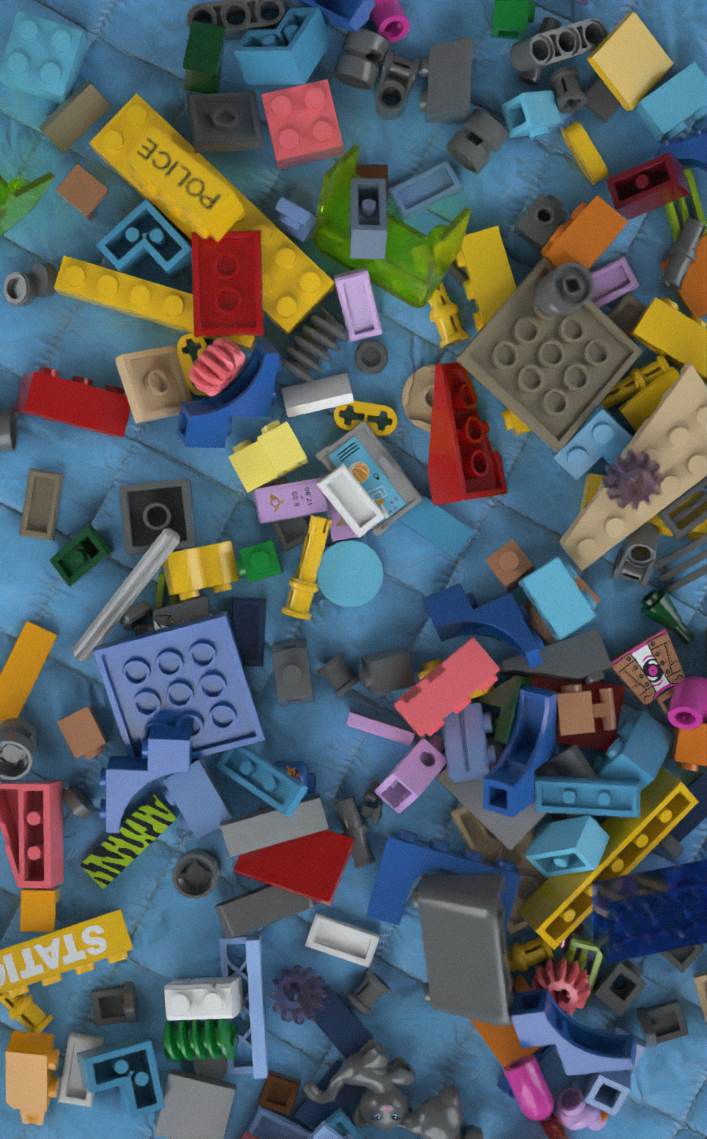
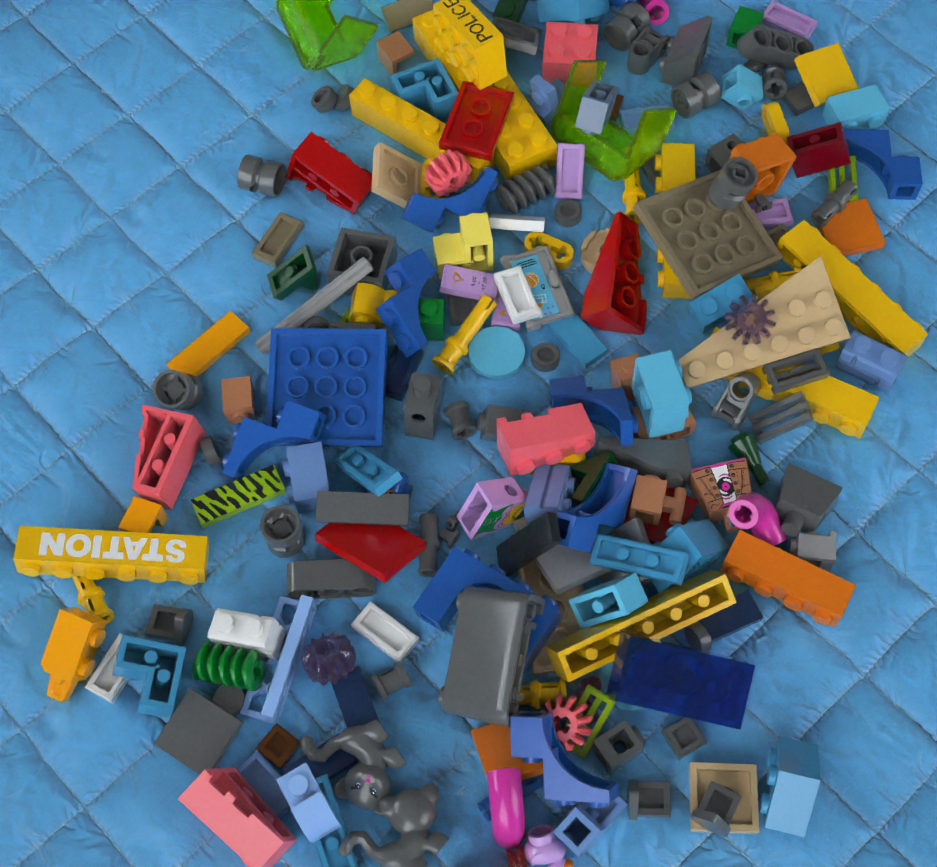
camera: 20 degrees right, 25 degrees down
lavender tile [346,710,415,746] -> none
none -> blue arch [376,248,437,358]
none -> black tile [496,511,561,576]
none -> dark grey tile [531,342,560,372]
none -> dark grey piece [754,193,773,213]

